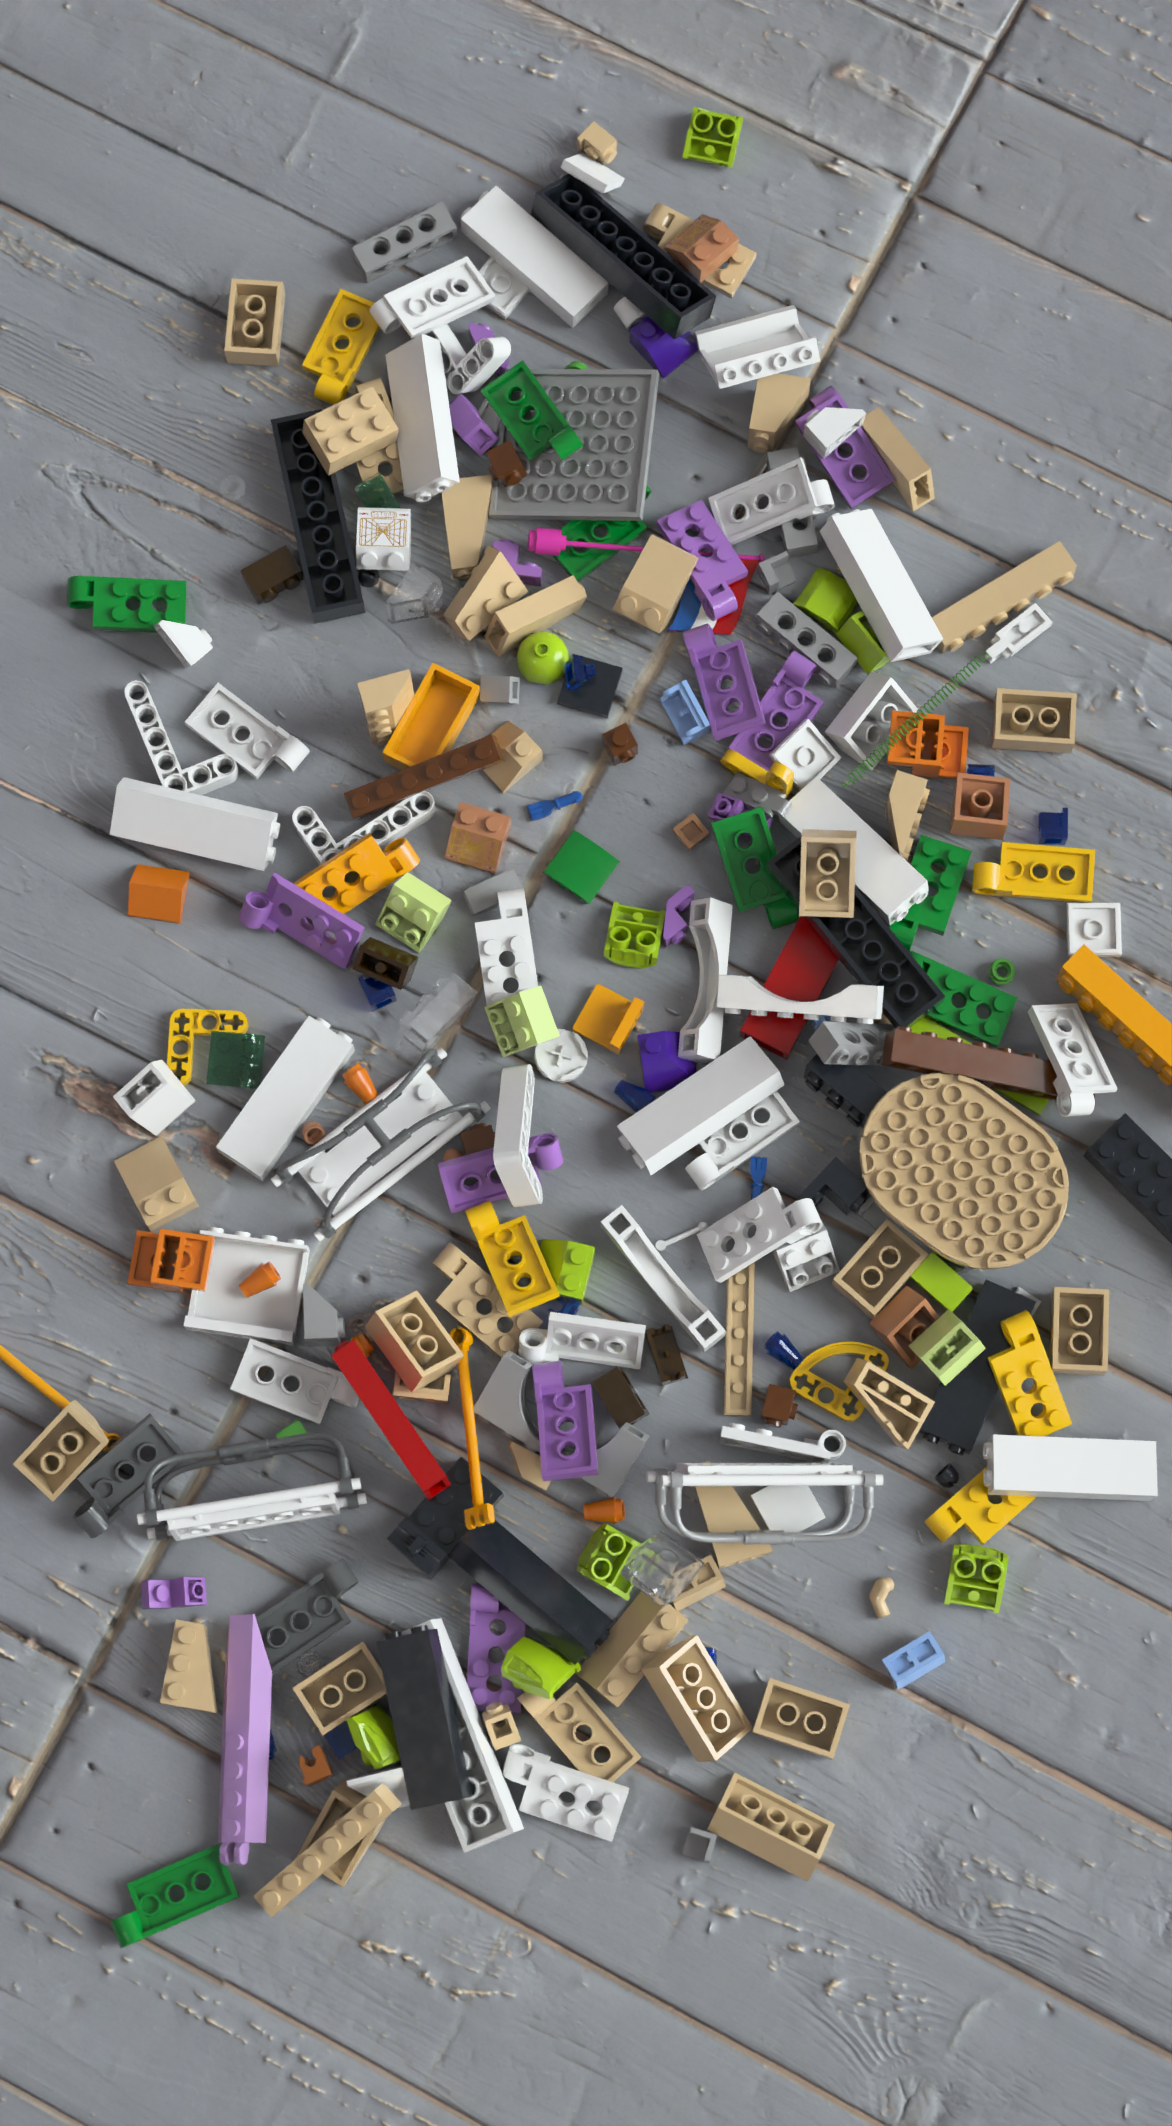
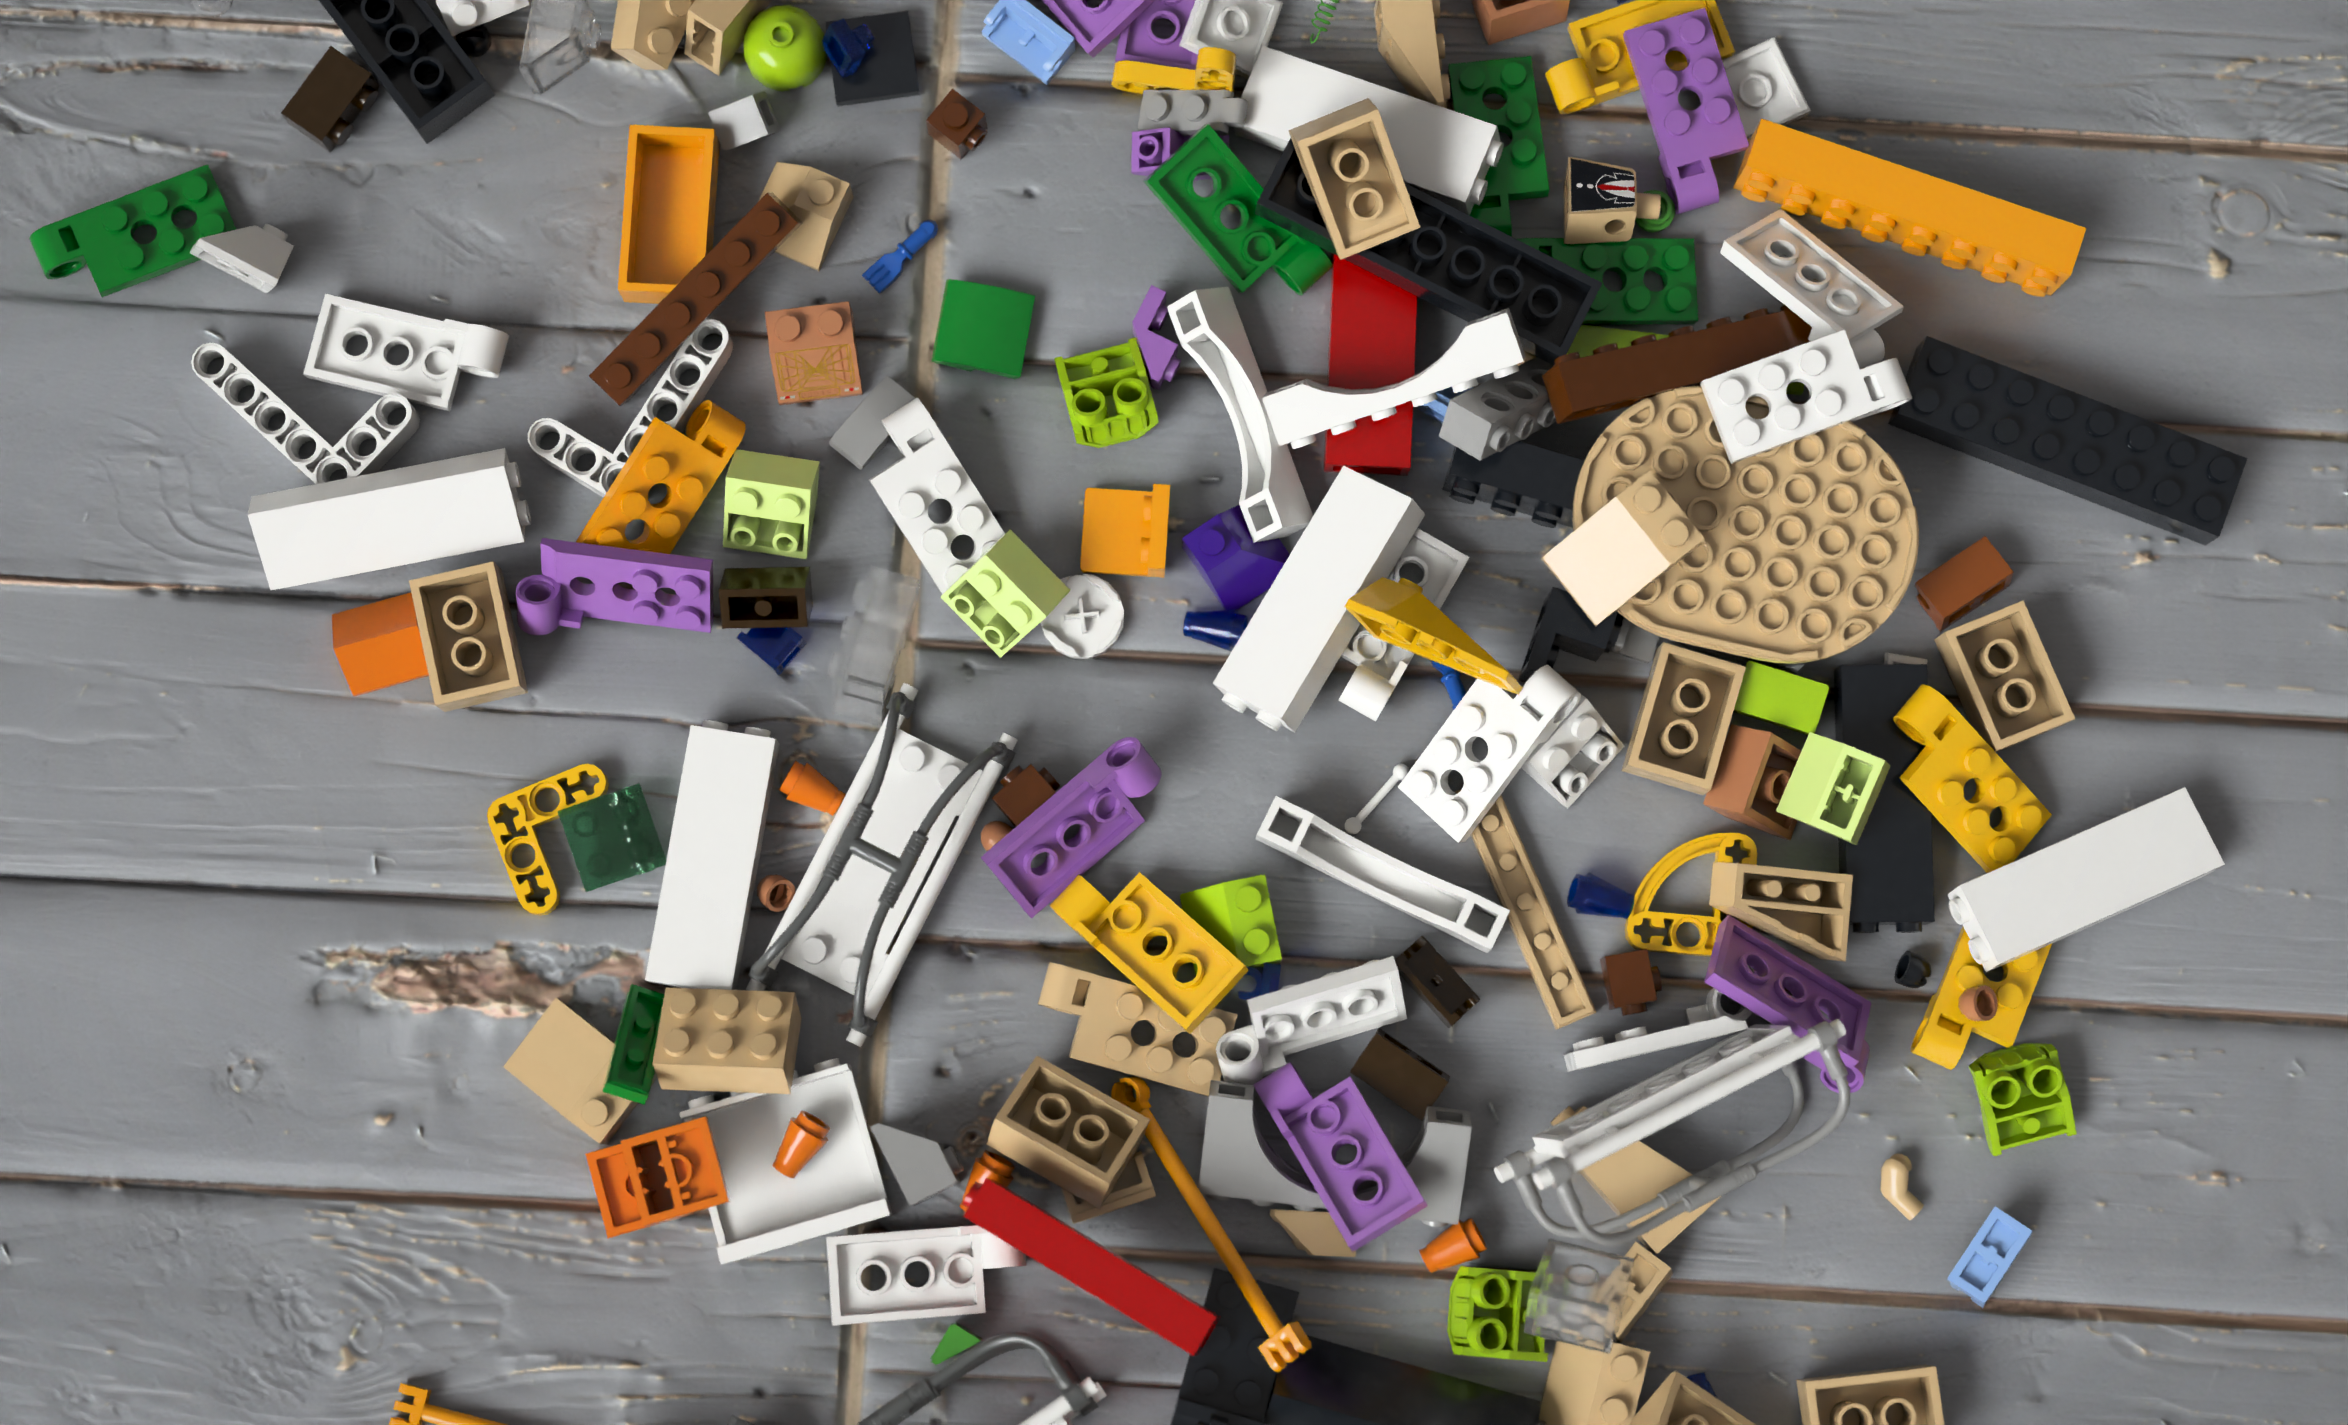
camera: 30 degrees left, 5 degrees up
white slope [113,1060,196,1136] -> none
tan slope [357,669,414,746] -> none
white beam [493,1064,543,1208] -> none
medium nougat plate [672,813,710,851] -> none
white tile [750,1486,826,1545] -> none
none -> tan brick [409,561,528,712]
none -> green tile [602,984,665,1105]
none -> tan brick [653,988,802,1094]
none -> yellow wedge [1345,577,1523,695]
none -> slope [1542,470,1705,626]
none -> torso [1563,157,1661,244]
none -> medium lavender hinge [1623,8,1749,214]
none -> white hinge [1700,329,1913,464]
none -> medium lavender hinge [1704,915,1871,1093]
none -> dark orange hinge [1915,536,2014,632]
none -> nougat hinge [1958,986,1998,1021]

